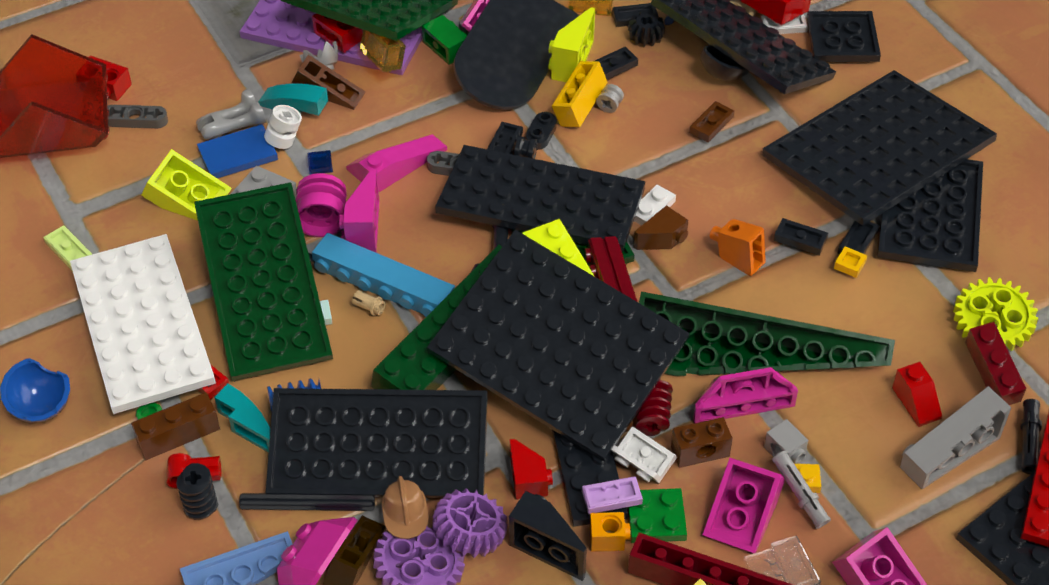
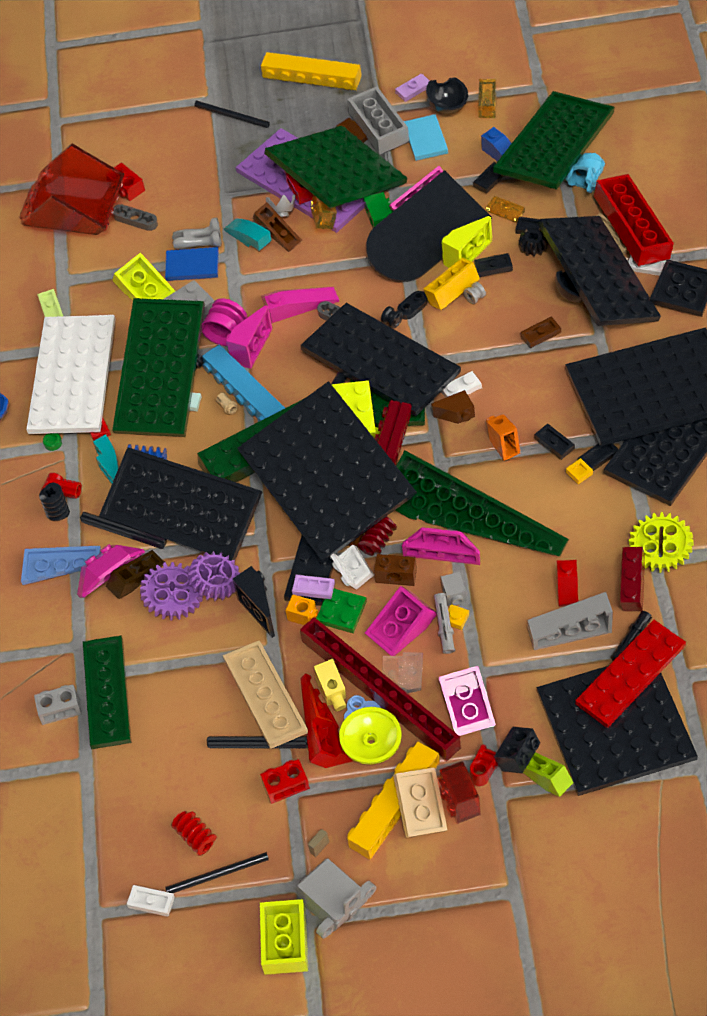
camera: 30 degrees right, 5 degrees up
reddish brown brick [131,392,220,460] -> none
white wheel [264,105,302,149] -> none
clear blue tile [307,150,333,175] -> none
medium nougat piece [382,476,429,539] -> none
black plate [488,122,523,154] -> none
red slope [510,439,553,499] -> none

